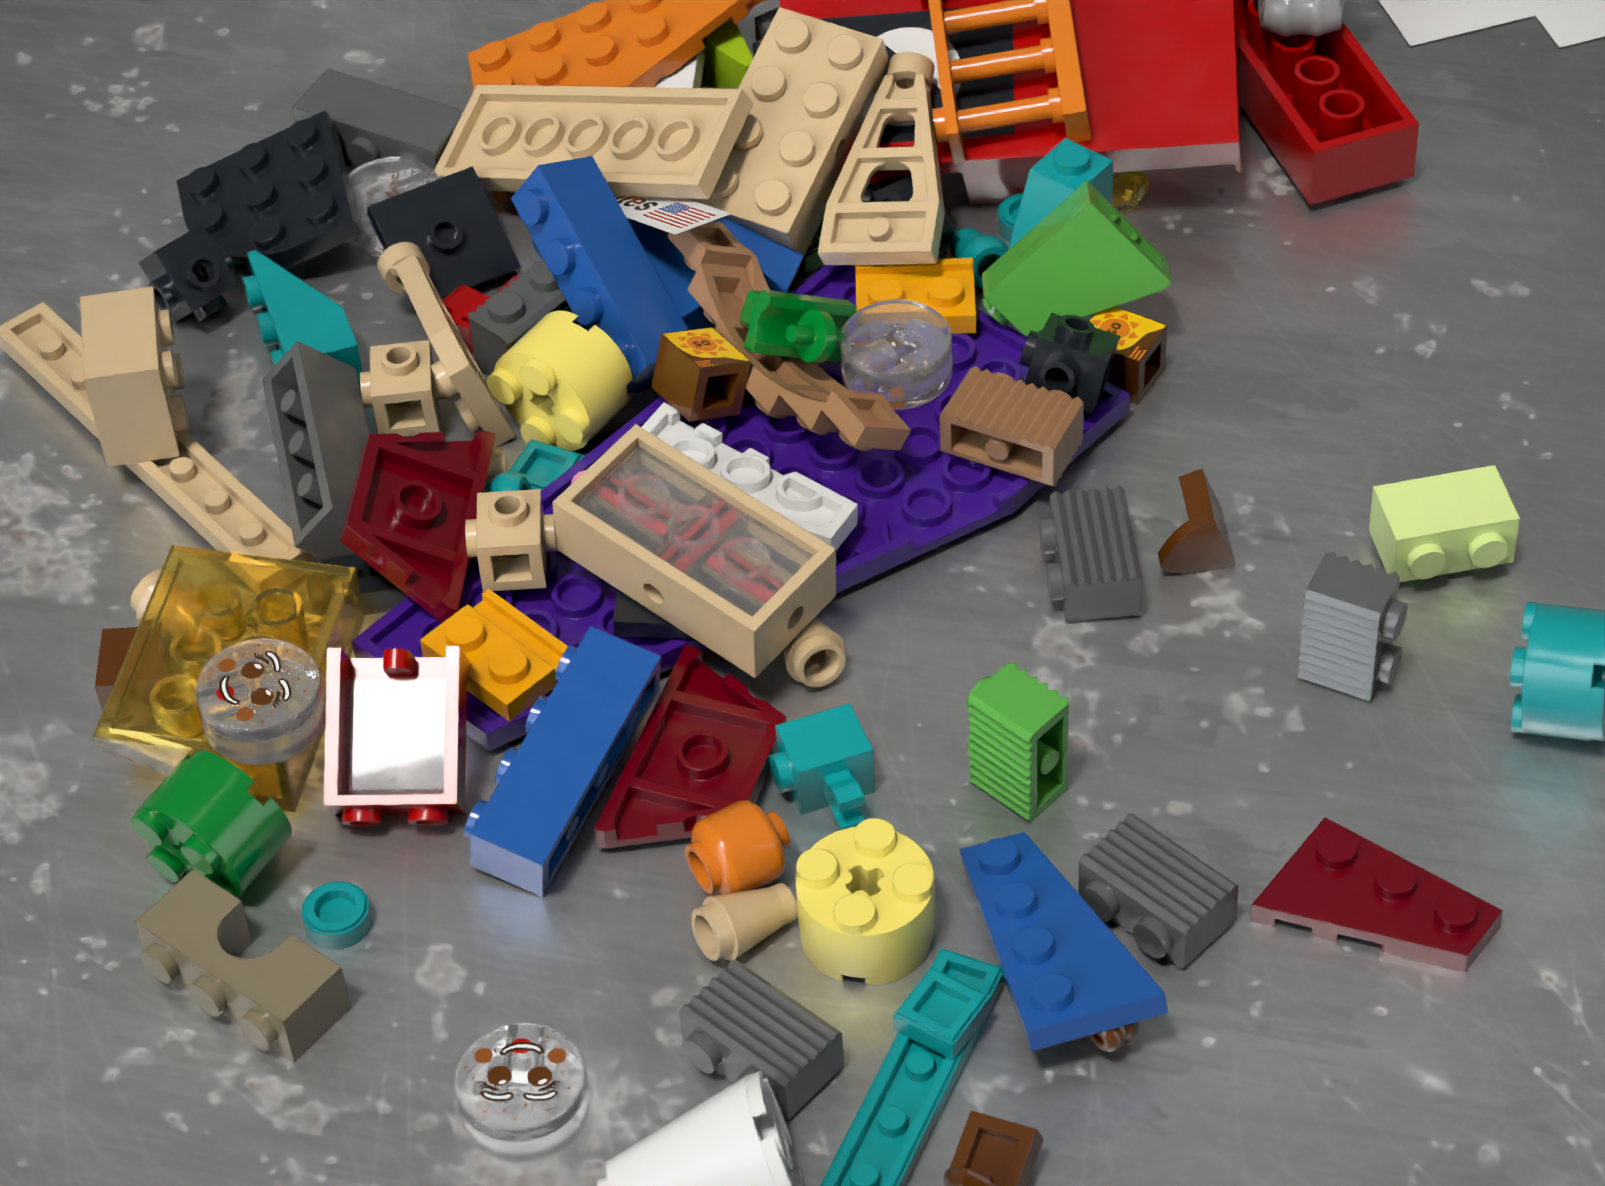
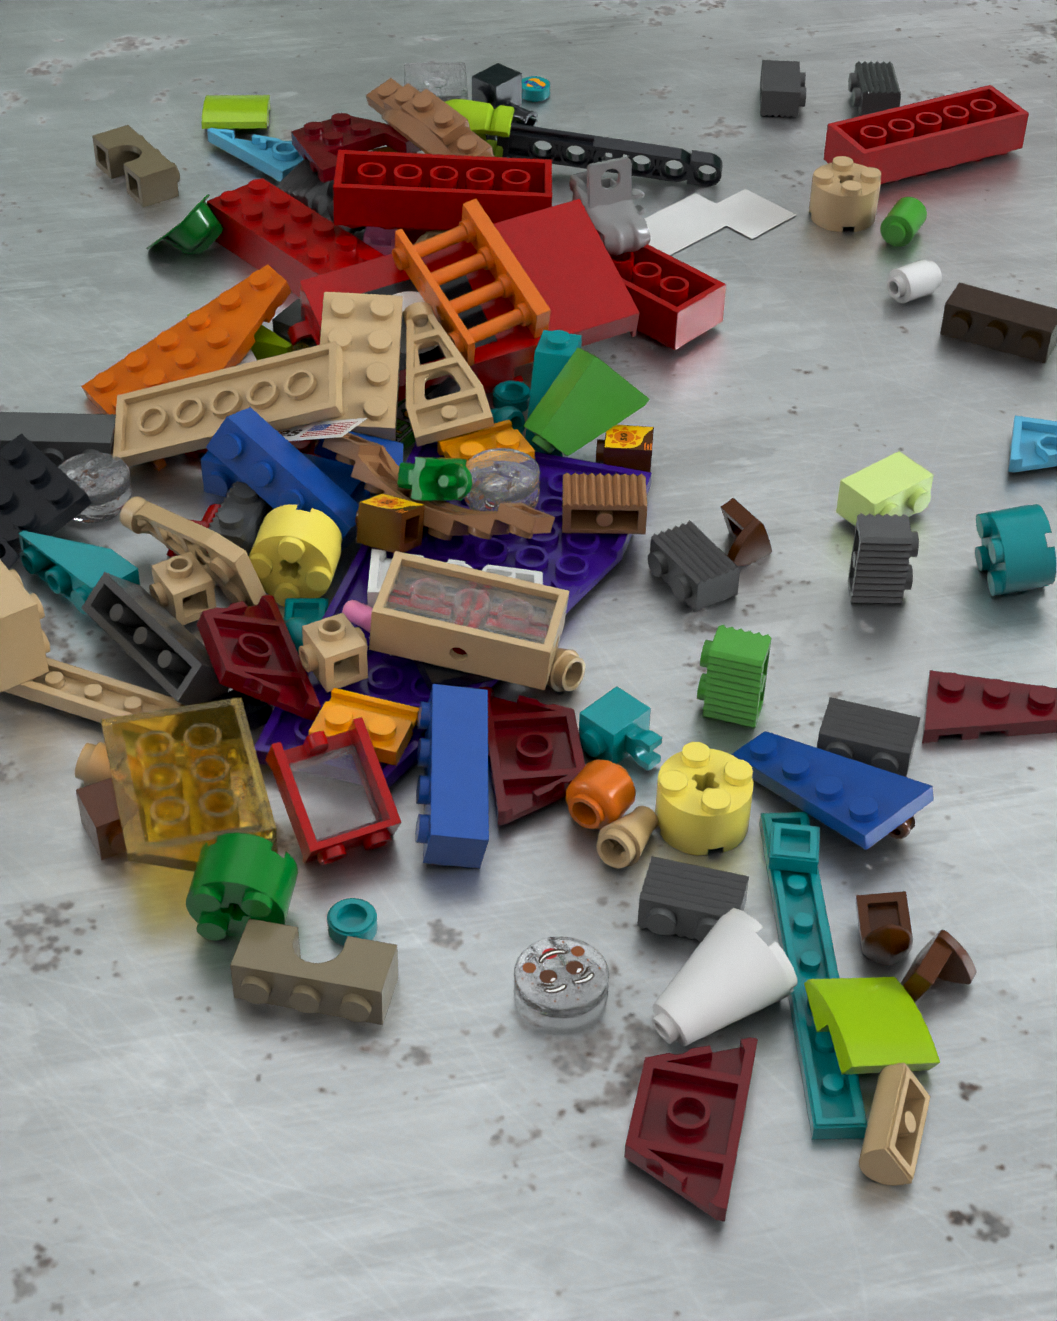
camera: 30 degrees left, 5 degrees down
clear head [196,638,326,765] -> none
black plate [366,166,521,314] -> none
black brick [1019,313,1121,414] -> none

